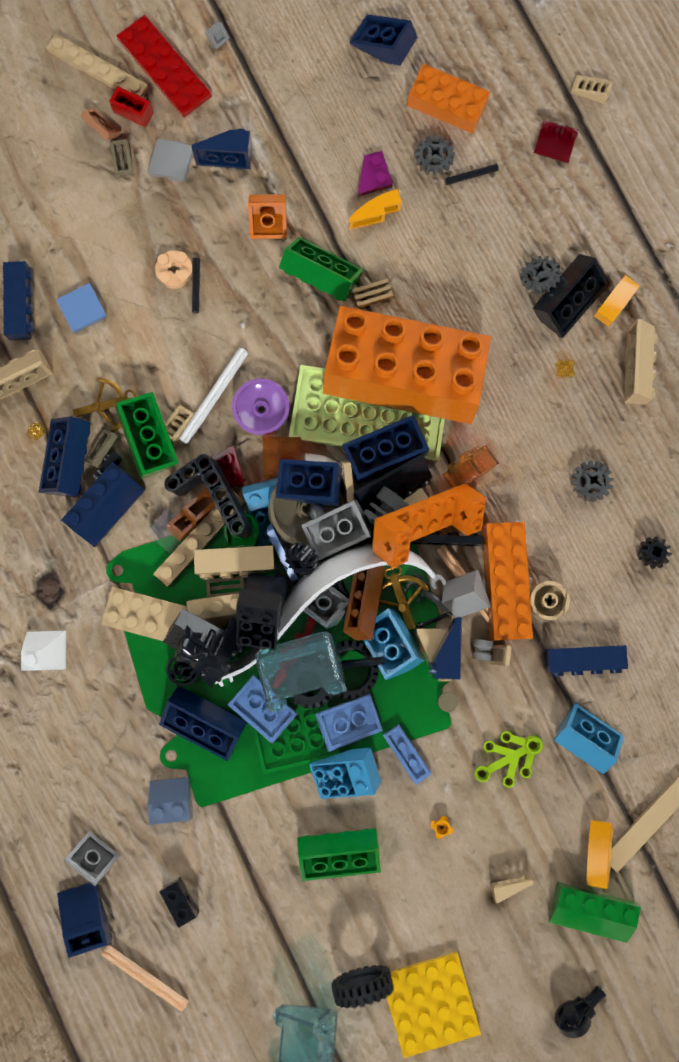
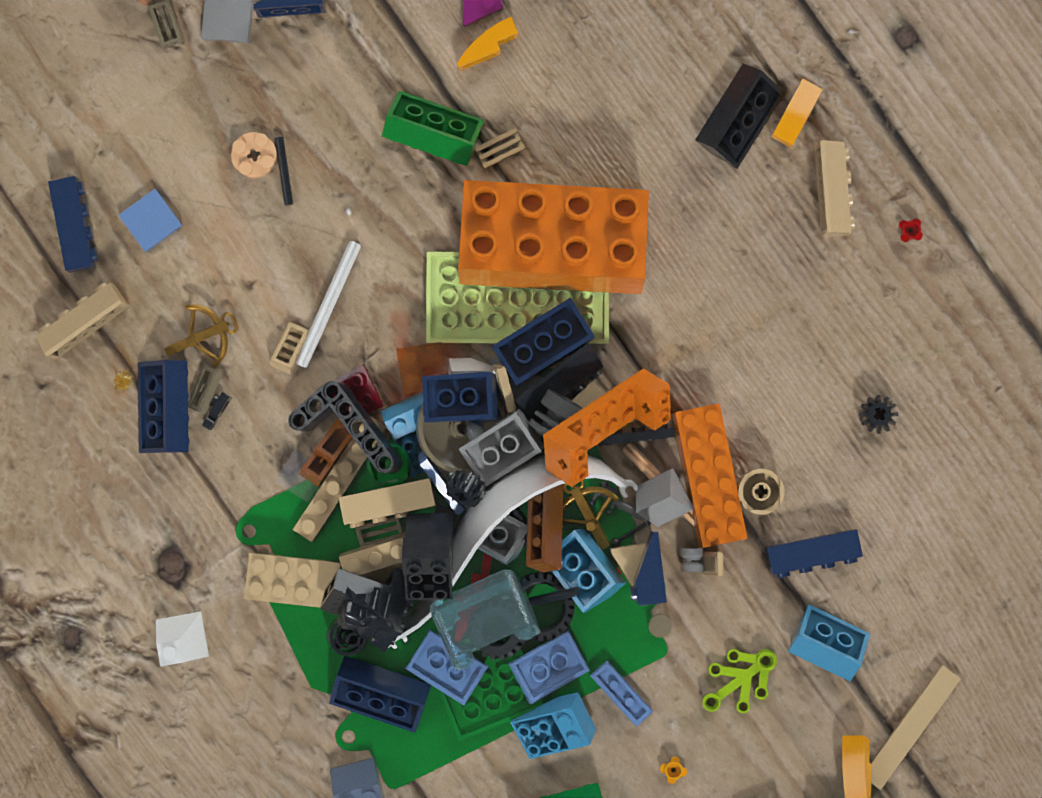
camera: 10 degrees left, 5 degrees up
dark blue slope [61,462,145,547] -> none
green slope [115,392,179,479] -> none
medium lavender dish [232,379,289,435] -> none
orange slope [248,194,287,239] -> none
clear orange brick [442,445,499,488] -> none
dark grey gear [520,256,562,294] -> none
clear yellow plate [556,359,575,378] -> none
dark grey gear [570,460,614,502] -> none

